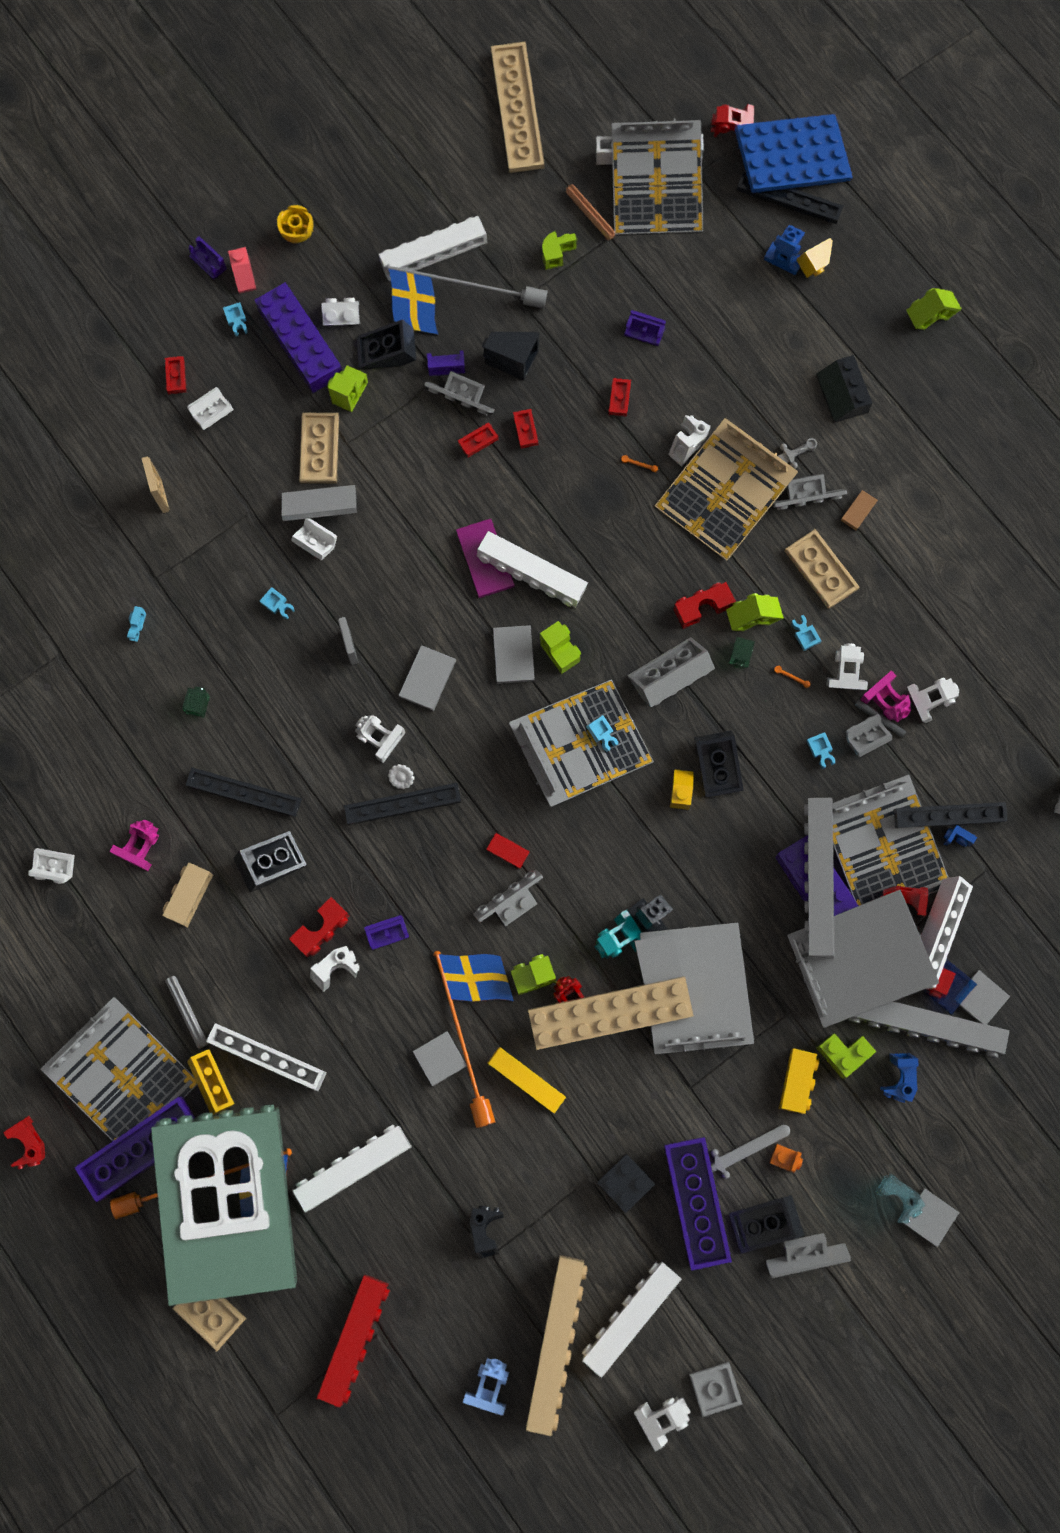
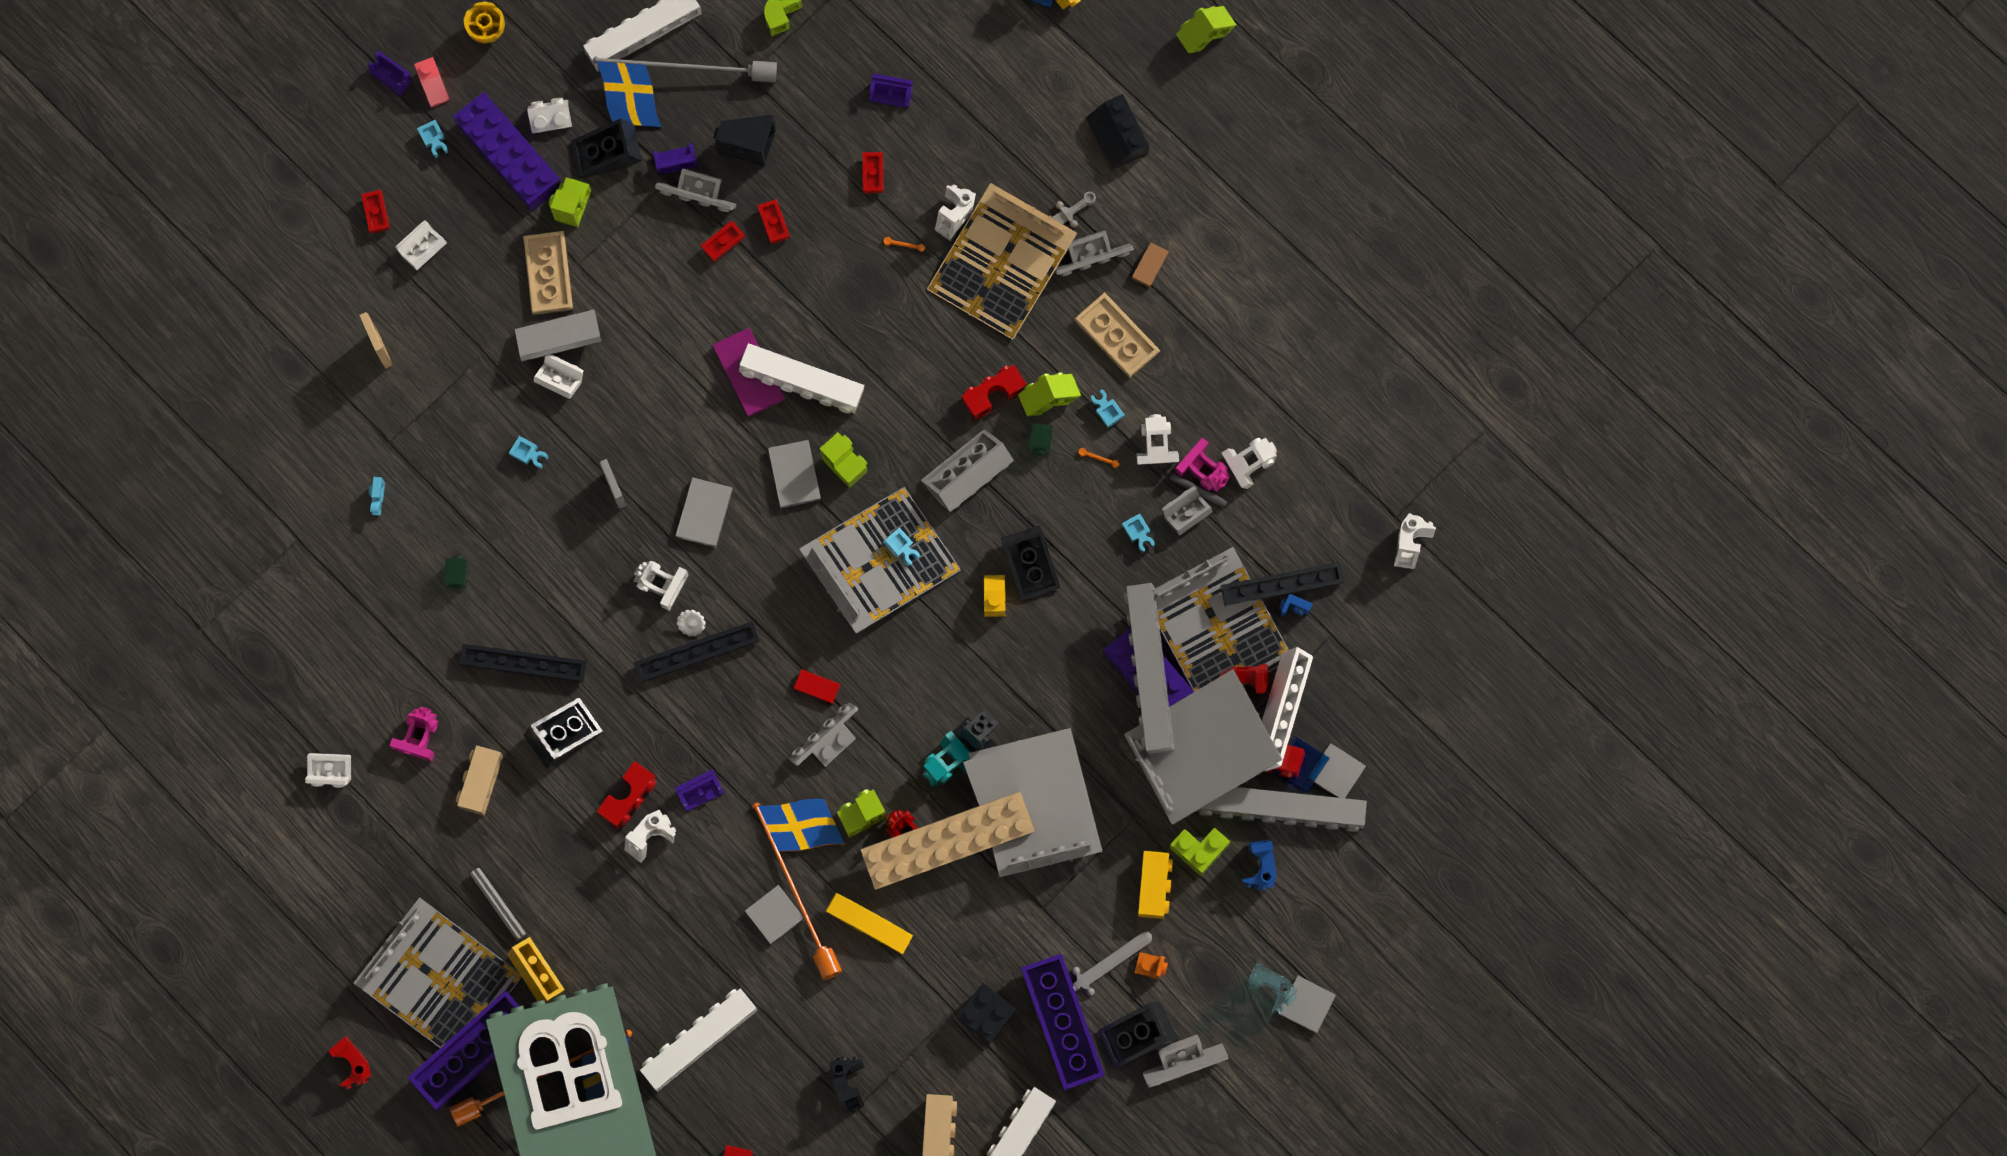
camera: 10 degrees left, 0 degrees up
white brick [206,1023,327,1091] -> none

